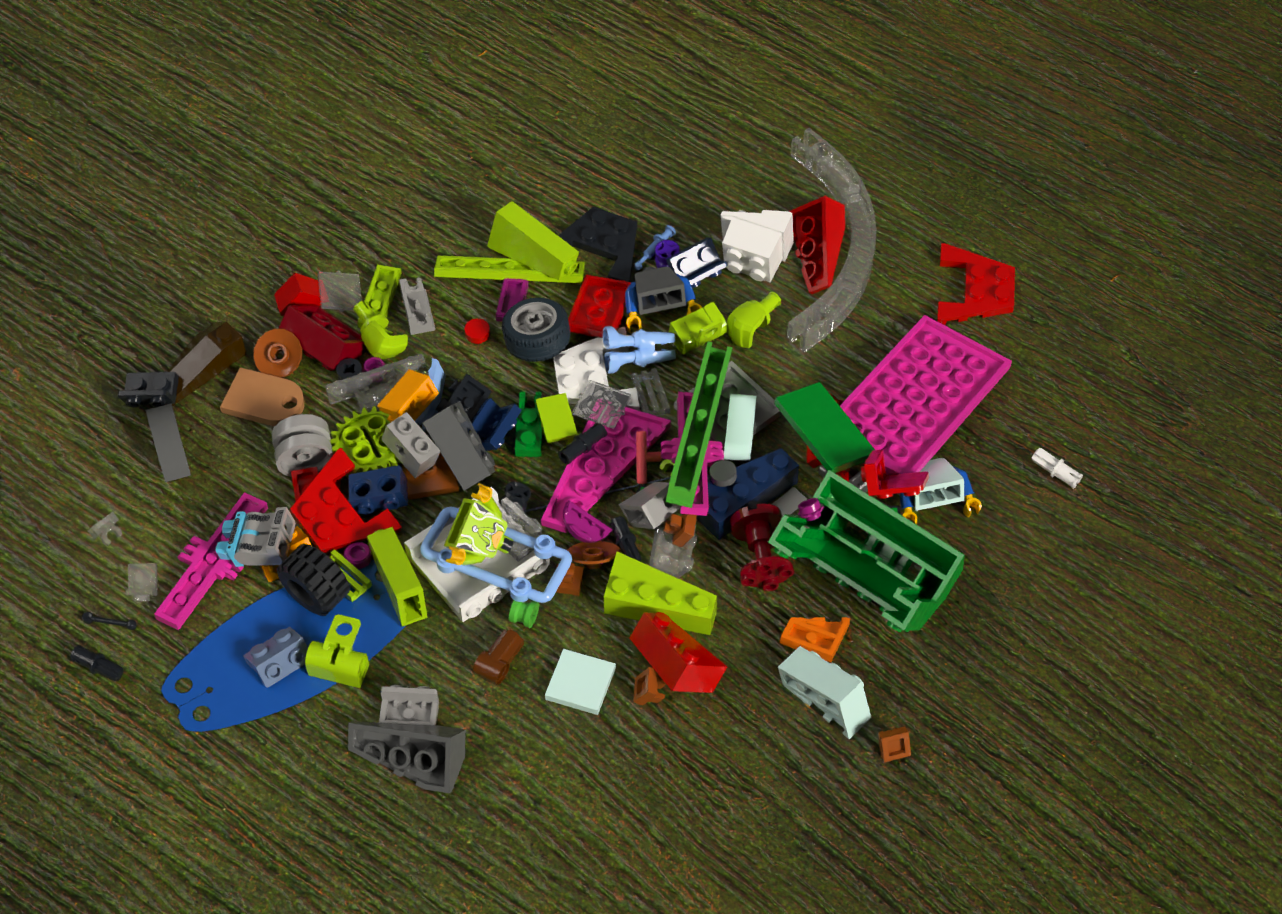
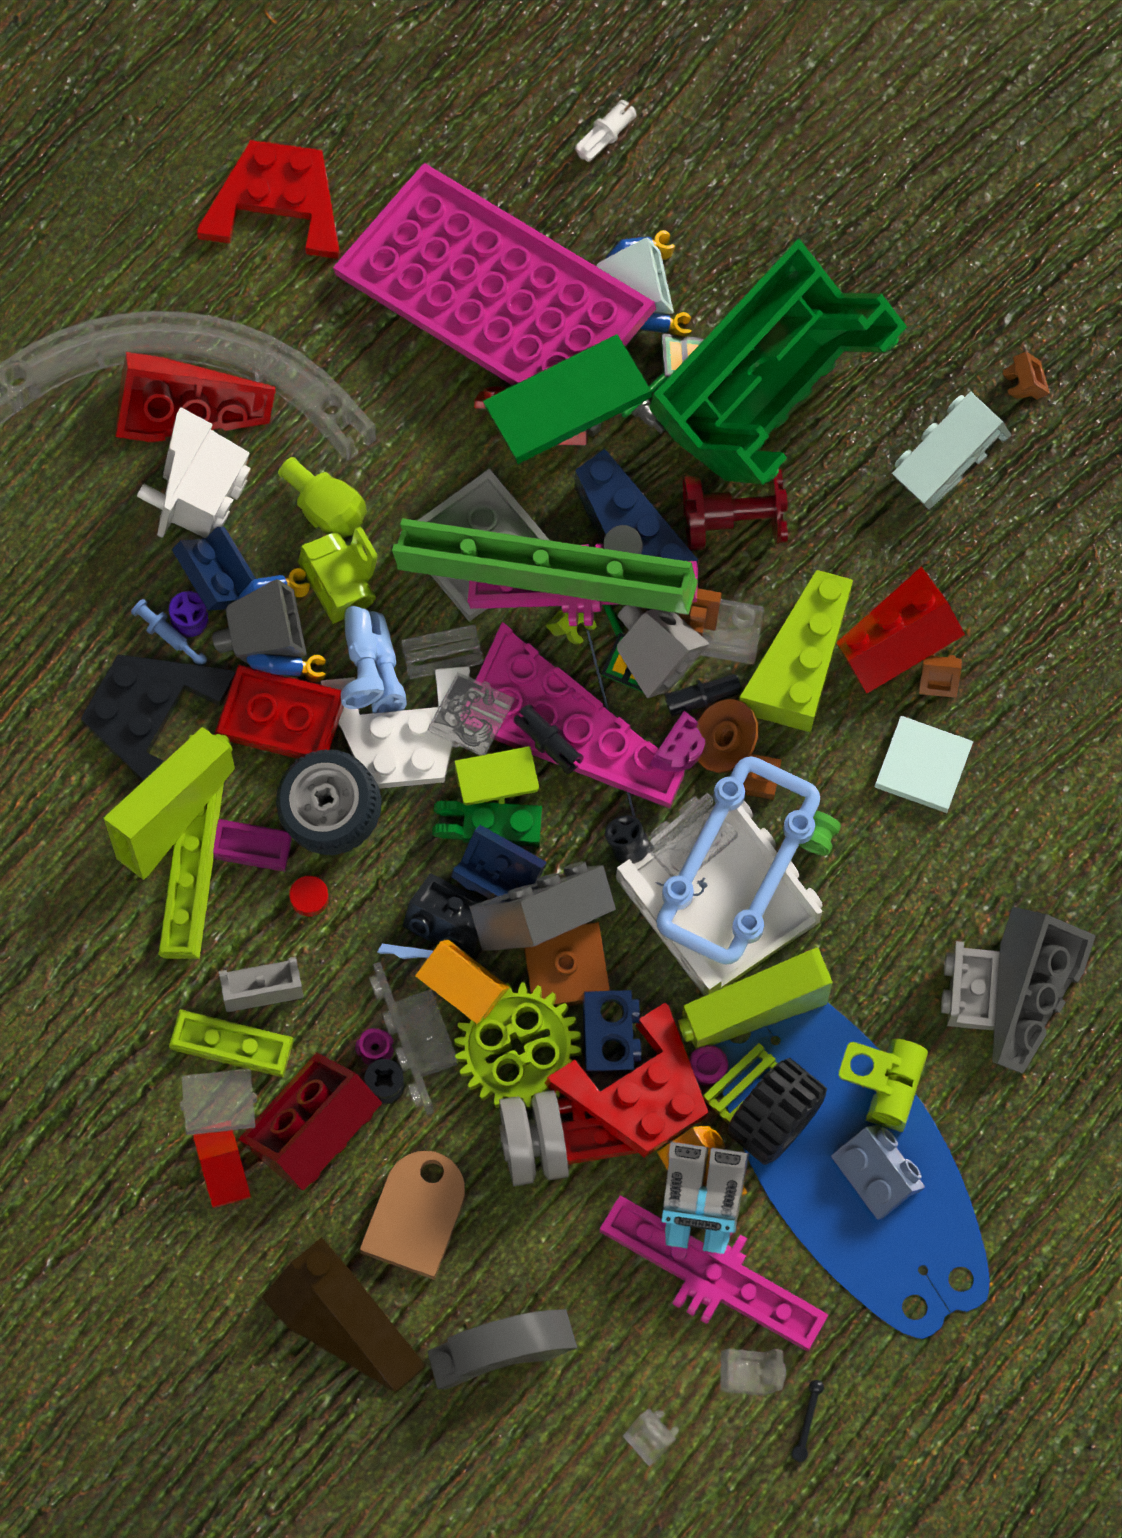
camera: 90 degrees left, 15 degrees up
black axle [70,645,124,681] -> none
black bracket [118,372,179,408] -> none
dark orange dish [253,329,302,378] -> none
lime piece [353,300,408,359] -> none
light grey brick [382,412,440,478] -> none
lime torso [444,483,514,566] -> none
reddish brown piece [473,629,524,685] -> none
coral piece [636,431,662,484] -> none
light aqua beam [724,394,757,462] -> none
white sticker [771,487,807,516] -> none
orange wing [780,617,850,663] -> none
magenta plate [798,498,824,521] -> none
red bracket [861,449,929,499] -> none

